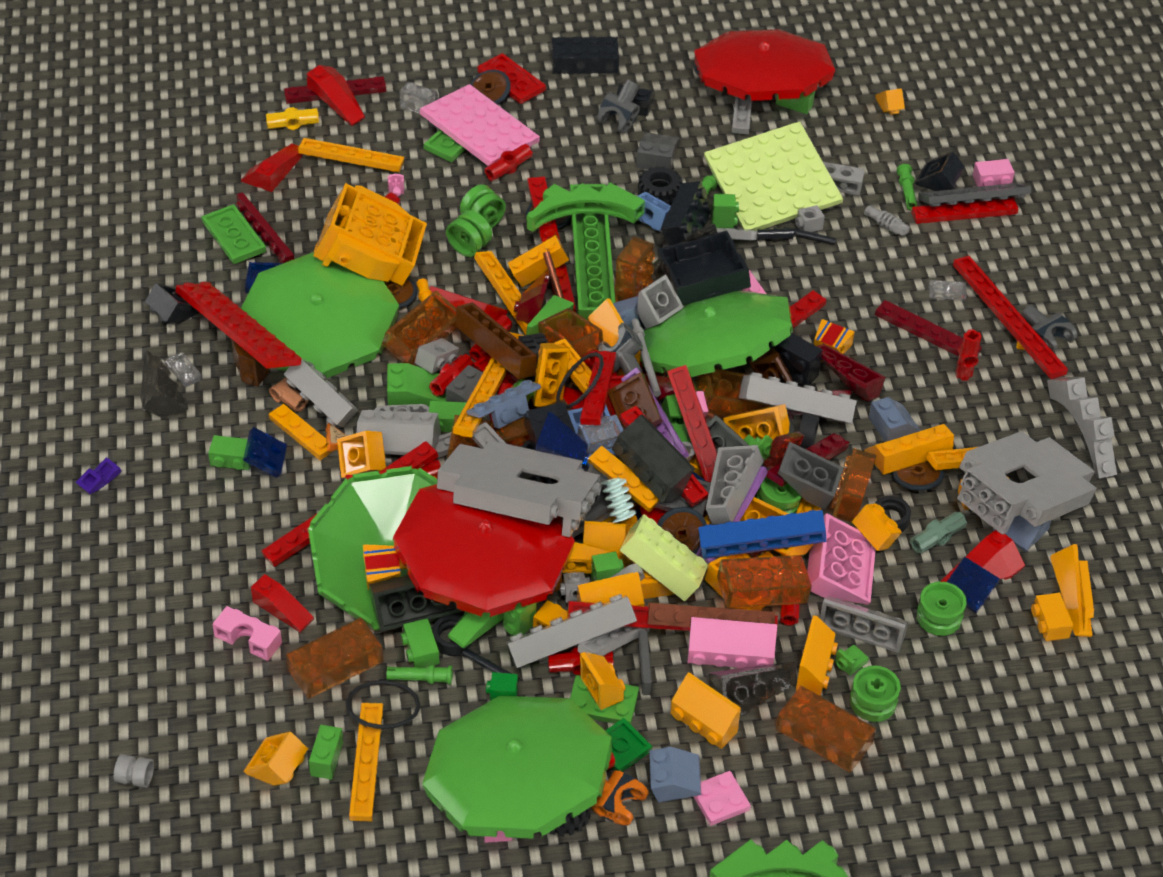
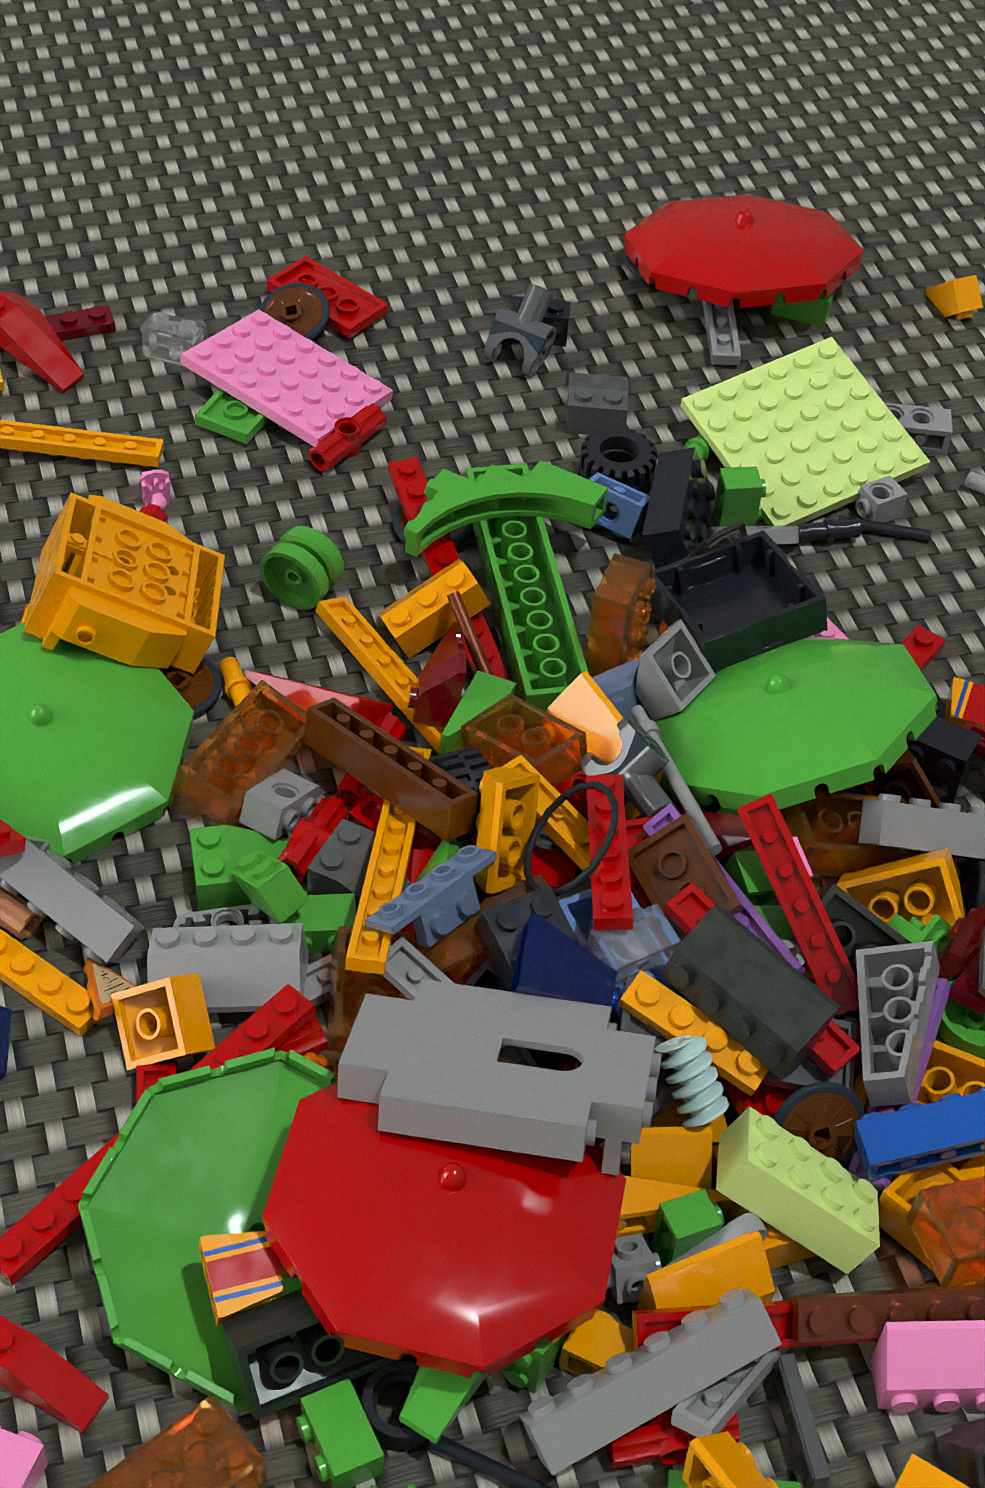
camera: 10 degrees left, 0 degrees up
bright green wheel [460,185,506,228] -> none
black brick [551,36,619,74] -> none
none -> bright green brick [231,849,310,923]

